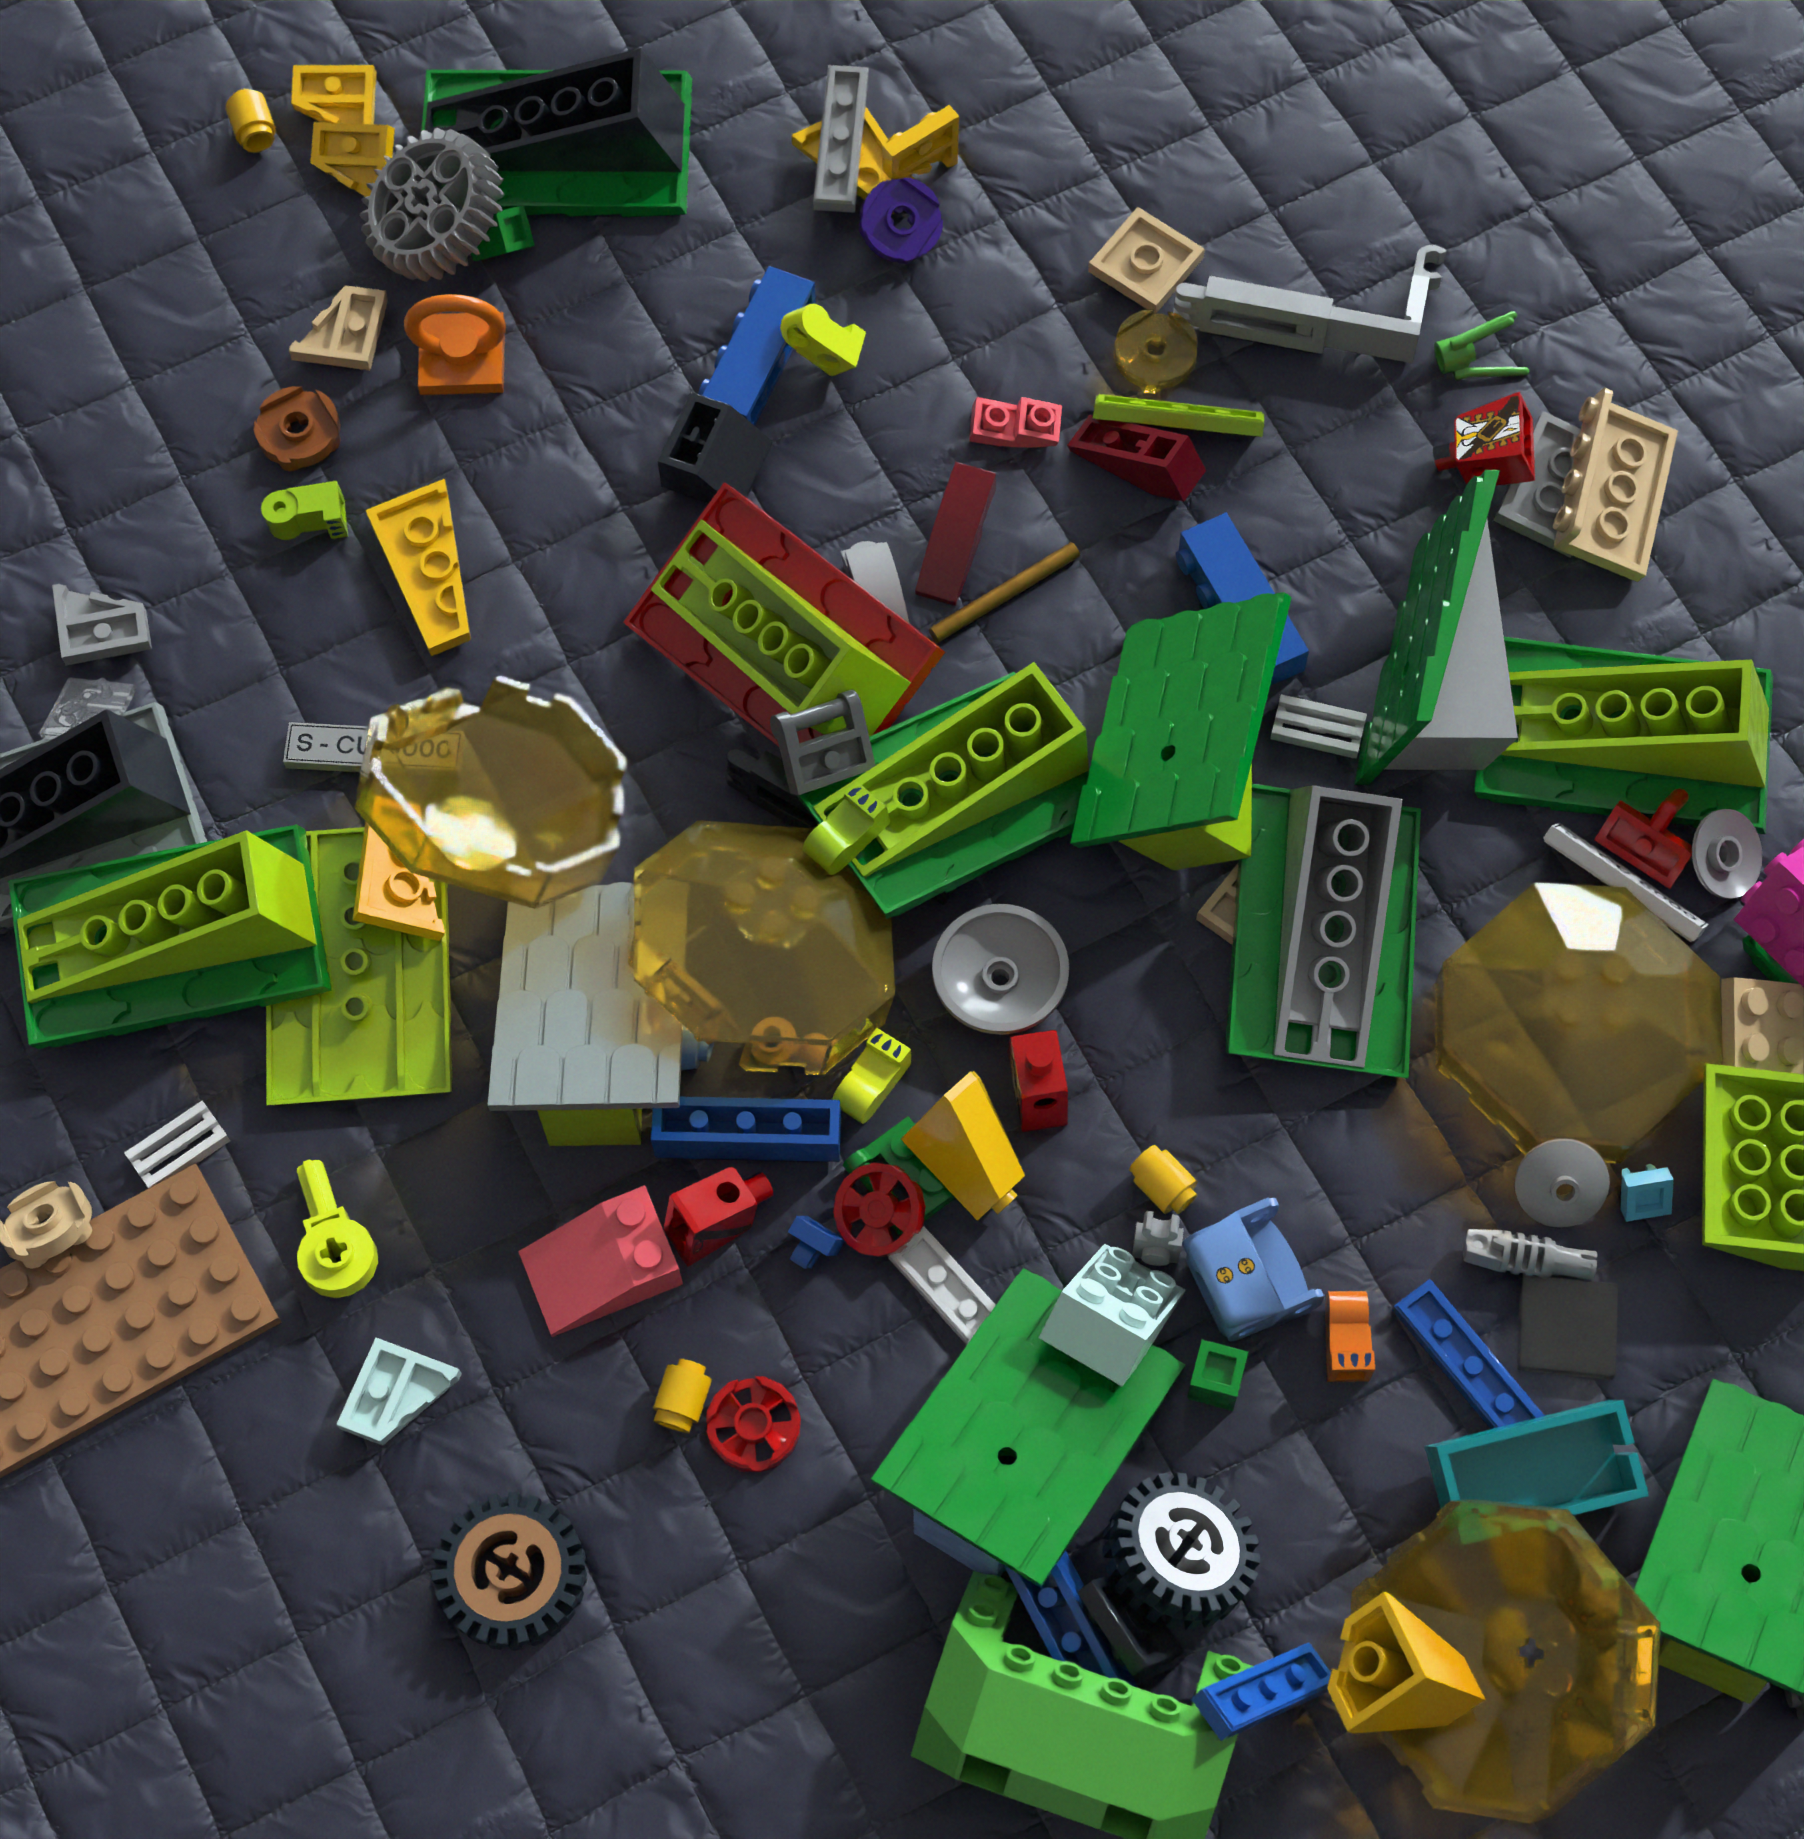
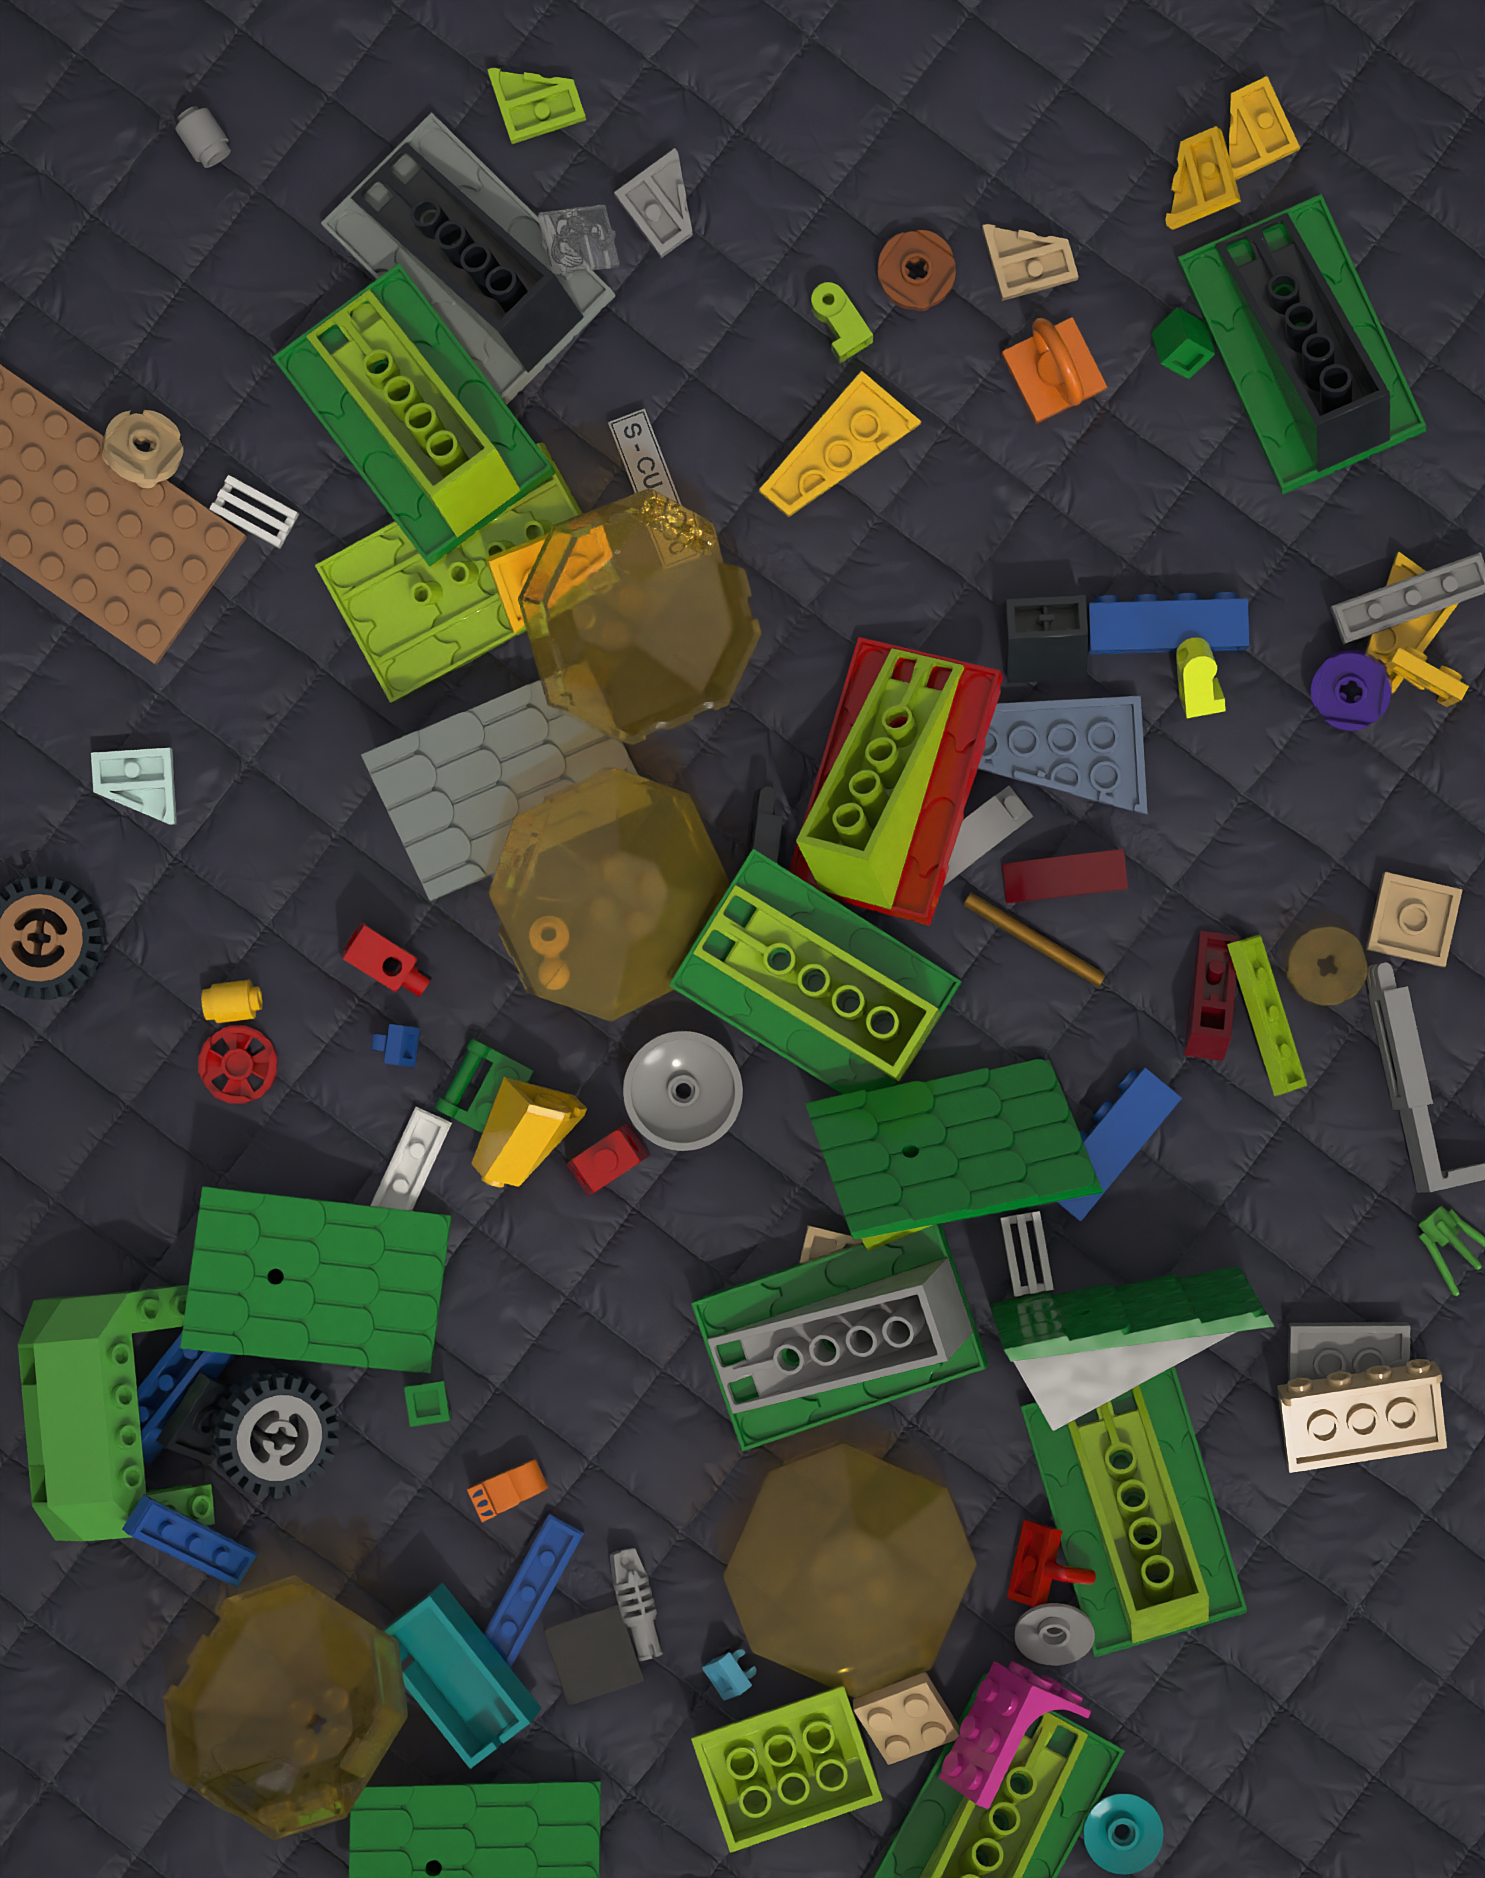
camera: 65 degrees right, 20 degrees up
yellow brick [225,89,276,152] -> none
neon yellow piece [297,1159,378,1298] -> none
light grey gear [360,128,504,282] -> none
coral slope [518,1185,683,1337] -> none
blue brick [651,1097,841,1162] -> none
dark grey plate [770,689,876,795] -> none
lime leg [802,781,891,875] -> none
neon yellow leg [832,1028,911,1124] -> none
red piece [833,1163,926,1257] -> none
coral slope [969,397,1062,448] -> none
light aqua slope [1039,1244,1186,1386] -> none
yellow brick [1129,1145,1198,1214] -> none
light grey plate [1132,1211,1184,1266] -> none
medium blue piece [1182,1197,1324,1341] -> none
yellow slope [1327,1592,1486,1734] -> none
torso [1433,392,1535,486] -> none
light grey dish [1514,1138,1610,1227] -> none
white tile [1543,823,1709,942] -> none
none -> sand blue wing [978,696,1148,815]

